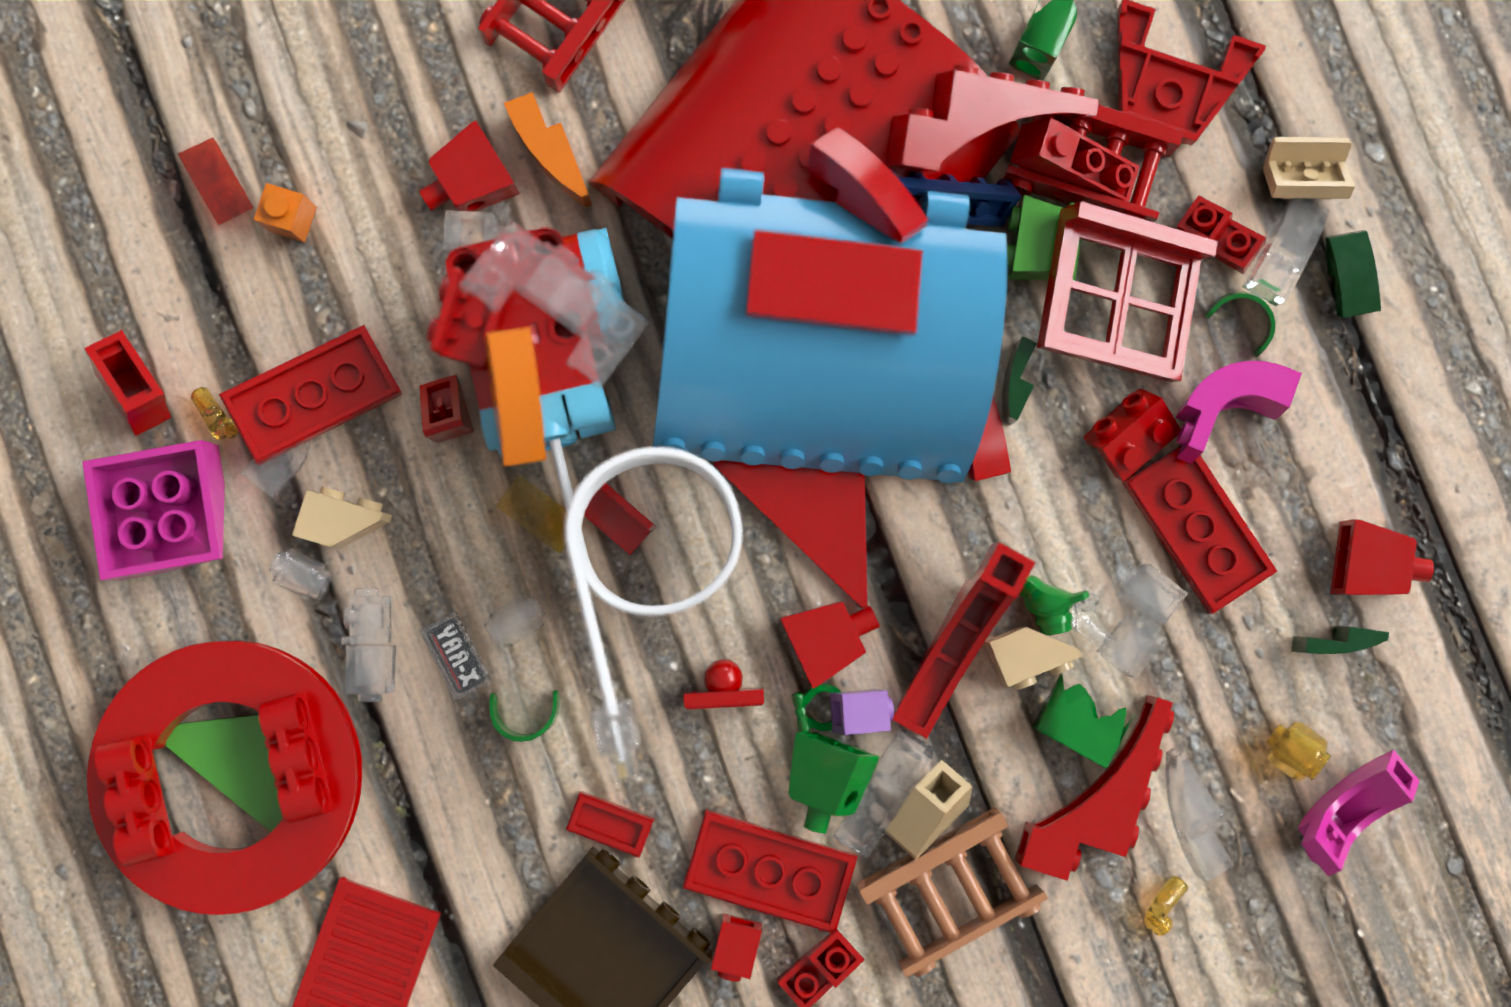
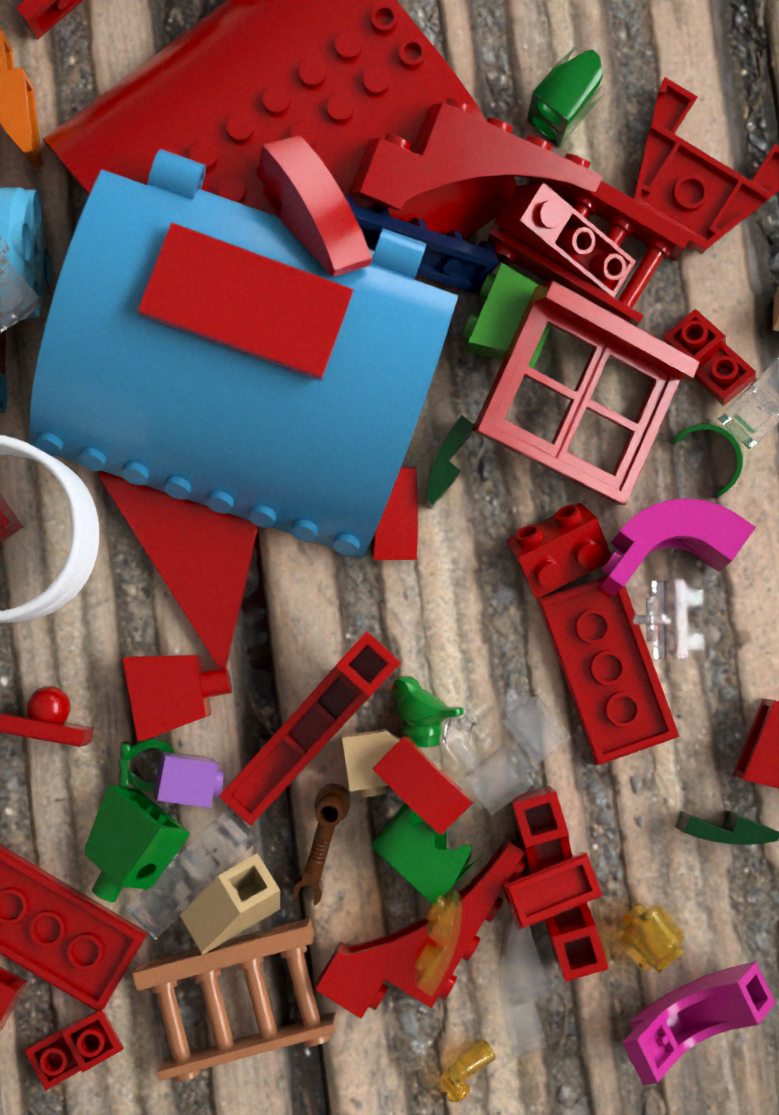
camera: 15 degrees right, 0 degrees up
none -> reddish brown brick [293,783,351,906]
none -> red slope [372,736,474,835]
none -> clear yellow slope [414,889,462,997]
none -> red tile [501,852,603,929]
none -> red arch [508,786,609,982]
none -> clear hips [633,579,704,660]

